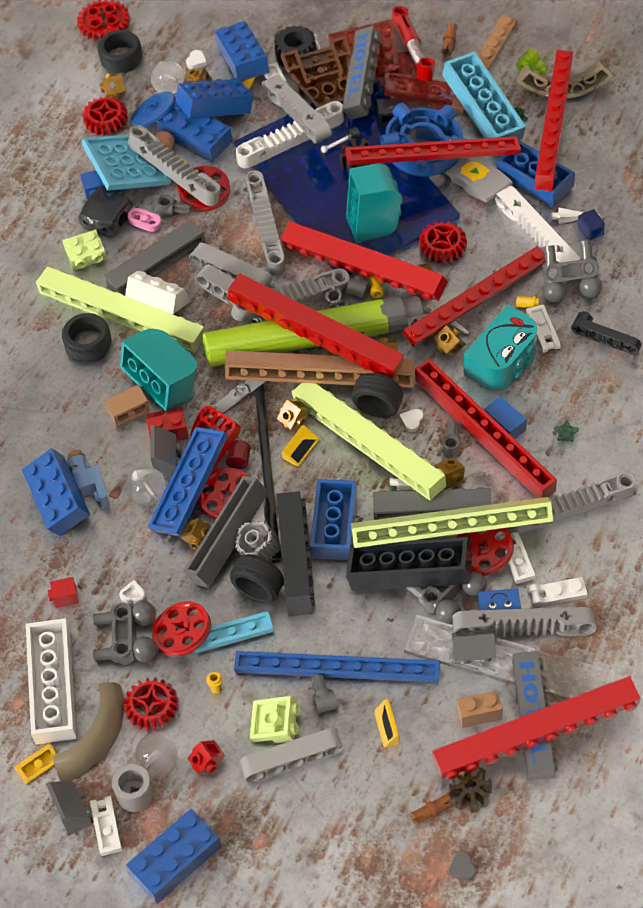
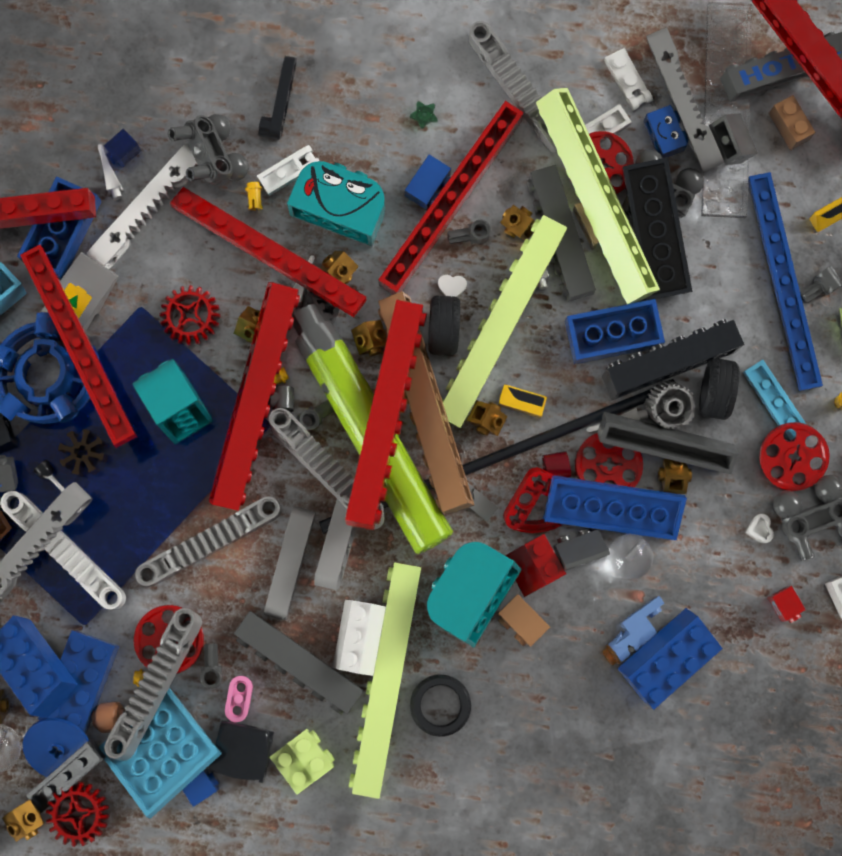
camera: 115 degrees left, 25 degrees up
none -> tile [26,739,106,814]

